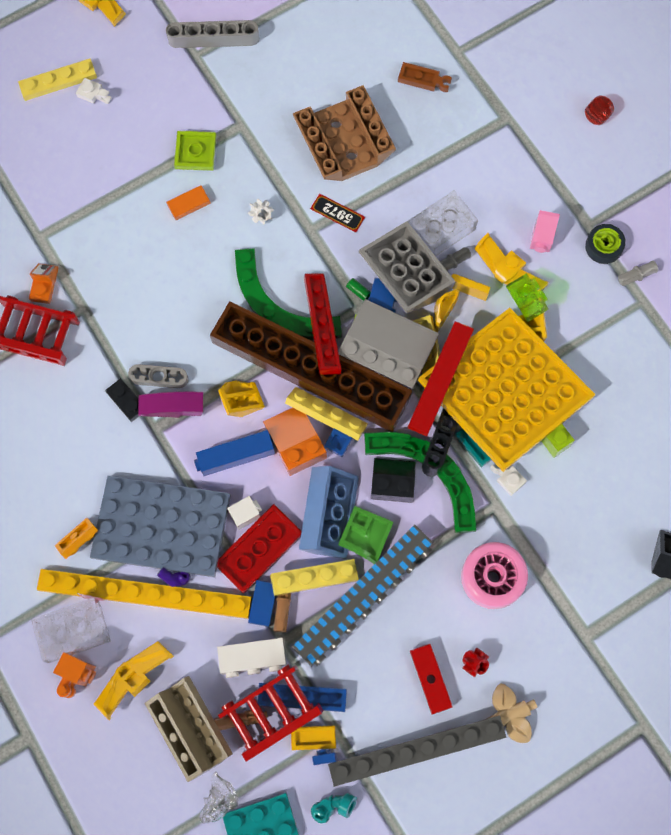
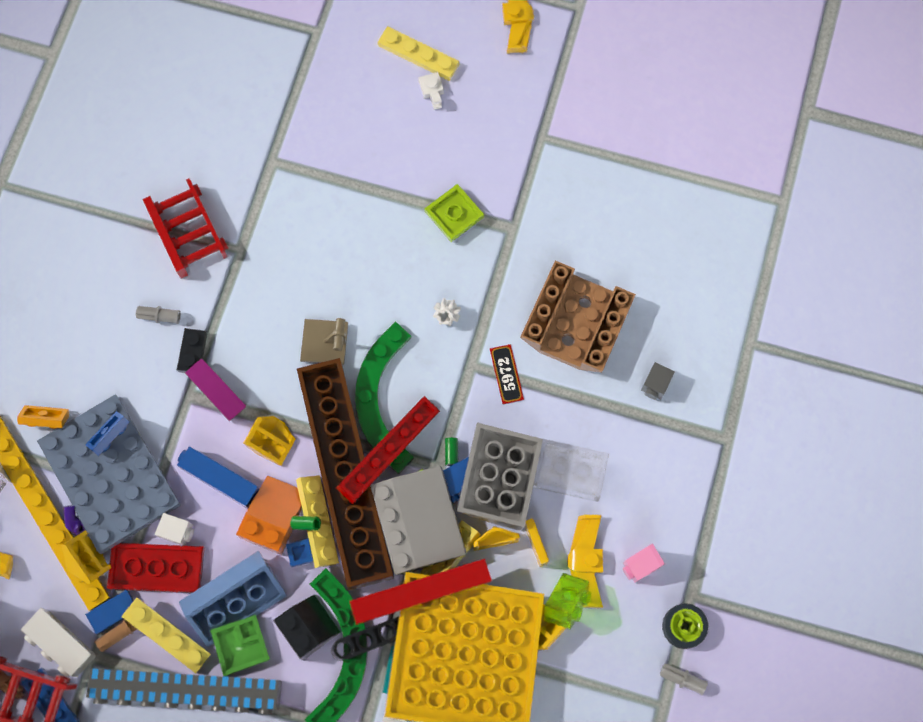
camera: 45 degrees right, 0 degrees up
orange slope [29,263,59,304] -> none
light grey beam [128,364,188,388] -> none
light grey beam [166,20,260,48] -> none
orange tile [166,185,211,220] -> none
dark orange plate [398,62,452,92] -> none
dark grey axle [440,247,471,271] -> none
clear red piece [585,95,614,125] -> none
none -> yellow slope [62,531,111,584]
none -> blue plate [85,411,130,456]
none -> light grey axle [135,306,181,324]
none -> green piece [290,516,321,530]
none -> dark tan plate [300,318,348,365]
none -> dark grey brick [641,362,675,400]

